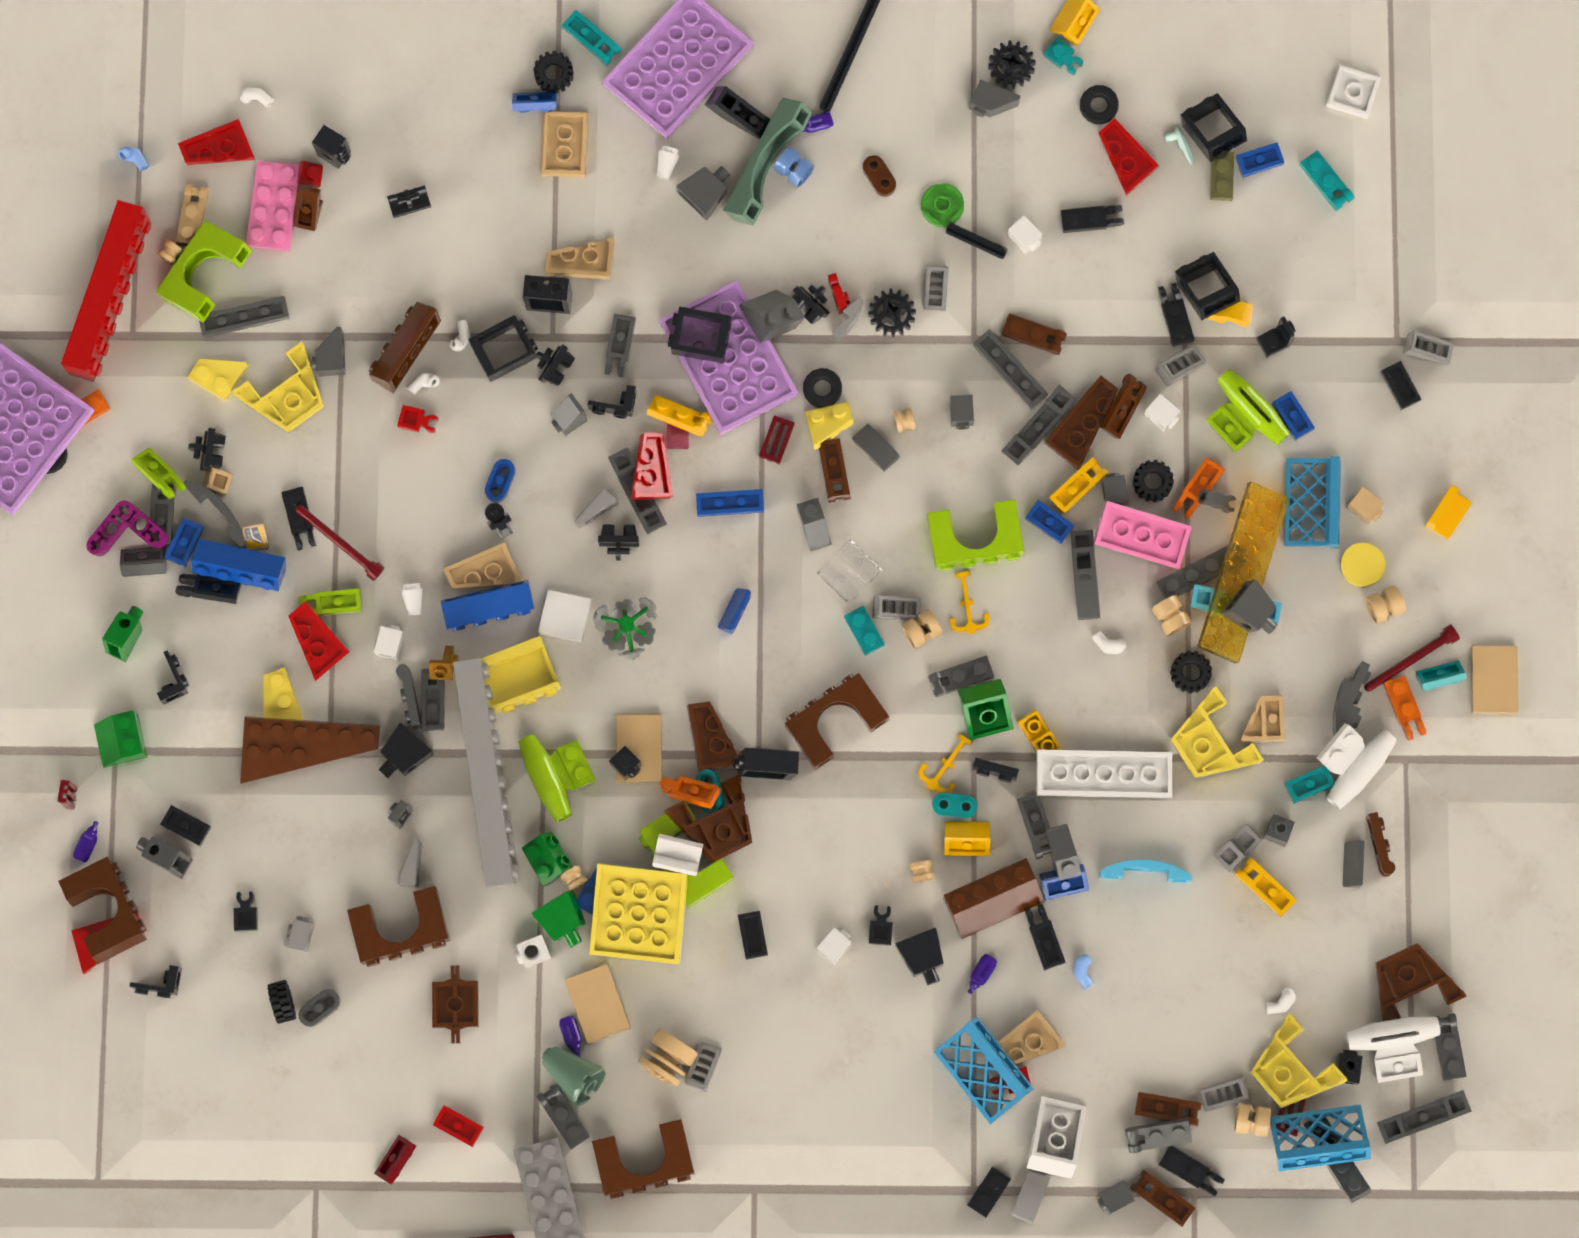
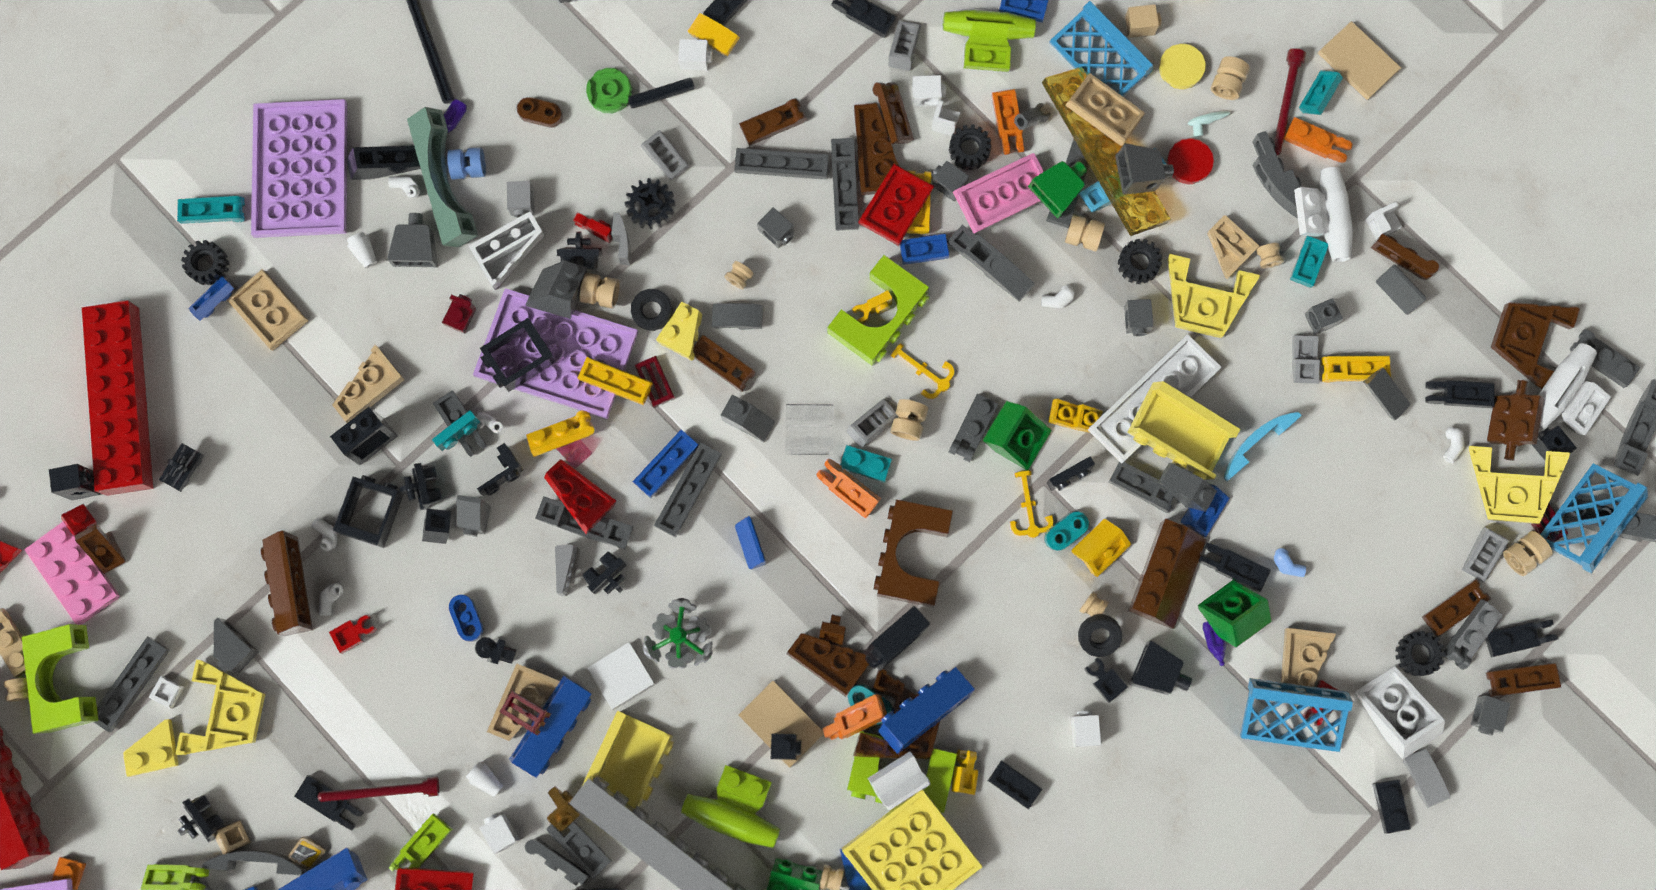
camera: 45 degrees left, 0 degrees up
none -> red brick [81,300,154,496]
none -> white tile [149,676,185,709]
none -> white arm [388,177,420,198]
none -> black brick [422,508,451,544]
none -> teal plate [431,410,480,451]
none -> dark red bracket [442,294,476,334]
none -> white wedge [469,212,544,290]
none -> white arm [476,412,503,433]
none -> dark red tile [499,691,551,735]
none -> light grey brick [507,181,534,218]
none -> yellow tile [578,357,653,406]
none -> tan wheel [580,273,620,309]
none -> dark grey plate [654,442,722,538]
none -> yellow slope [687,13,740,56]
none -> orange hinge [816,459,881,518]
none -> reddish brown tile [819,614,846,645]
none -> yellow plate [852,290,892,324]
none -> red tile [858,164,934,246]
none -> blue brick [878,667,975,754]
none -> white panel [932,100,960,136]
none -> yellow plate [951,749,978,795]
none -> green torso [1028,161,1087,219]
none -> tan tile [1065,73,1145,146]
none -> black tyre [1078,614,1122,657]
none -> dark grey brick [1124,299,1153,337]
none -> light yellow panel [1127,381,1240,480]
none -> red tile [1166,138,1214,185]
none -> light aqua bar [1188,111,1230,137]
none -> green slope [1198,580,1272,648]
none -> tan wheel [1256,243,1284,269]
none -> dark grey slope [1363,367,1411,421]
none -> white panel [1366,202,1402,239]
none -> black tyre [1395,631,1446,676]
none -> black hinge [1425,380,1495,408]
none -> reddish brown plate [1487,380,1544,461]

